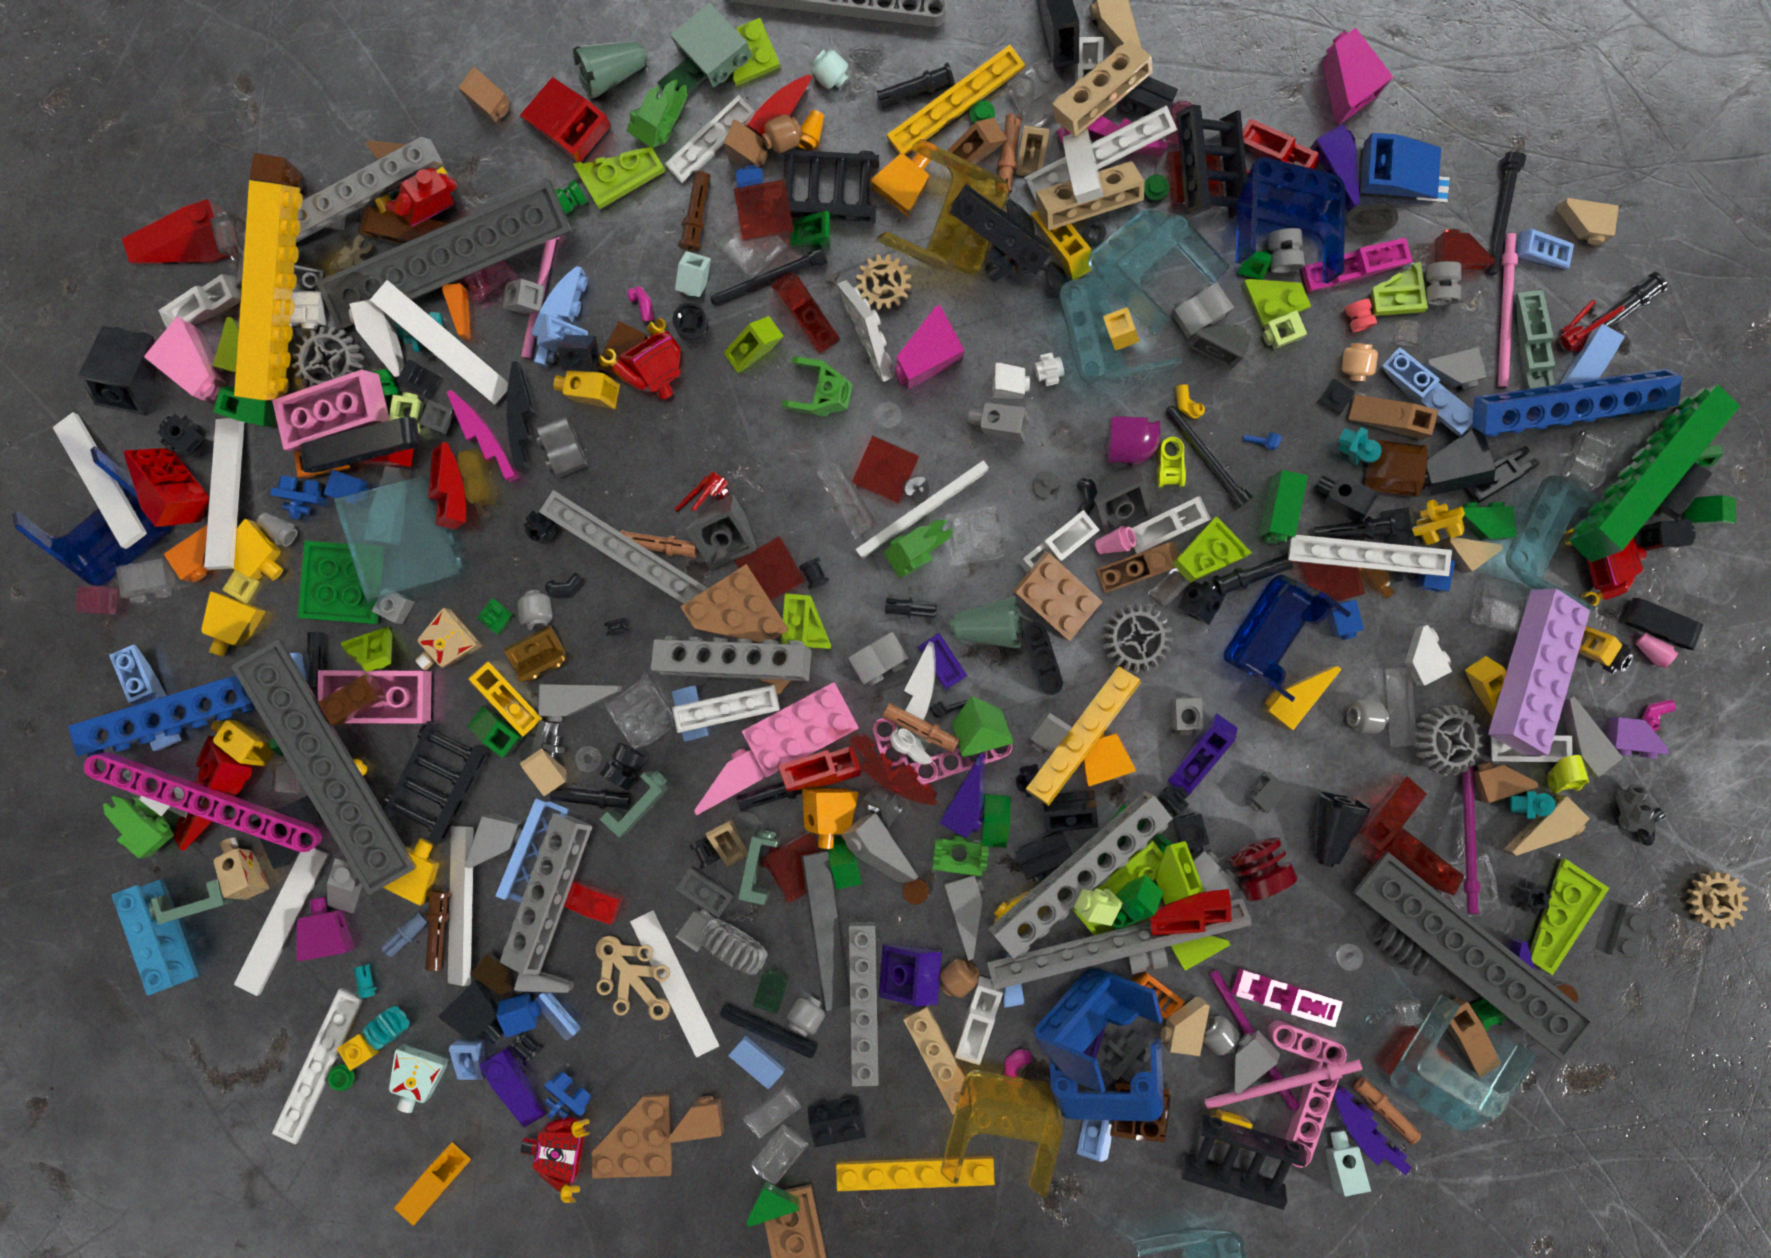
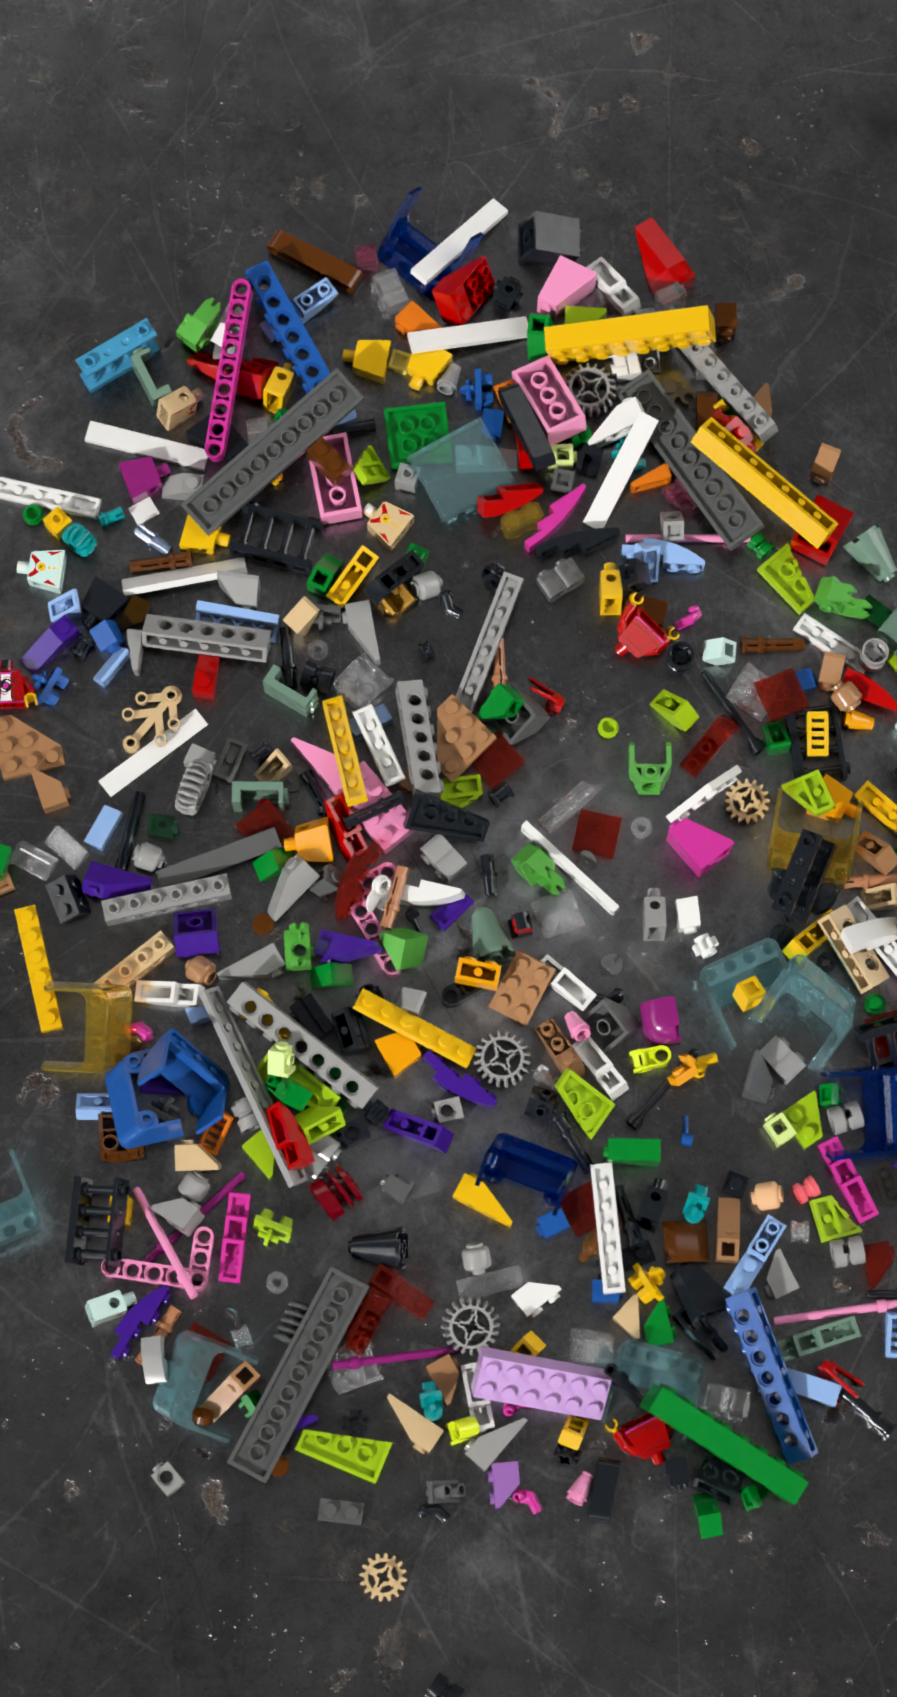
camera: 75 degrees right, 10 degrees down
none -> dark purple slope [82,861,152,898]
none -> white sticker [128,497,160,524]
none -> light grey slope [141,1335,168,1385]
none -> light grey brick [151,1461,186,1497]
none -> reddish brown tile [191,1407,214,1426]
none -> lime hips [252,1208,293,1246]
none -> reddish brown beam [266,229,363,293]
none -> yellow plate [322,695,368,807]
none -> black pin [342,790,405,830]
none -> black slope [363,550,426,605]
none -> black wing [403,789,490,842]
none -> dark purple slope [423,1050,498,1108]
none -> light orange brick [455,956,502,991]
none -> green slope [476,683,526,721]
none -> black leg [508,911,533,940]
none -> lime plate [598,717,619,738]
none -> black pin [604,1363,645,1407]
none -> light orange bracket [667,1053,699,1086]
none -> yellow brick [691,417,839,549]
none -> lime wing [781,769,836,817]
none -> yellow slope [806,711,829,756]
none -> light grey wheel [859,638,889,672]

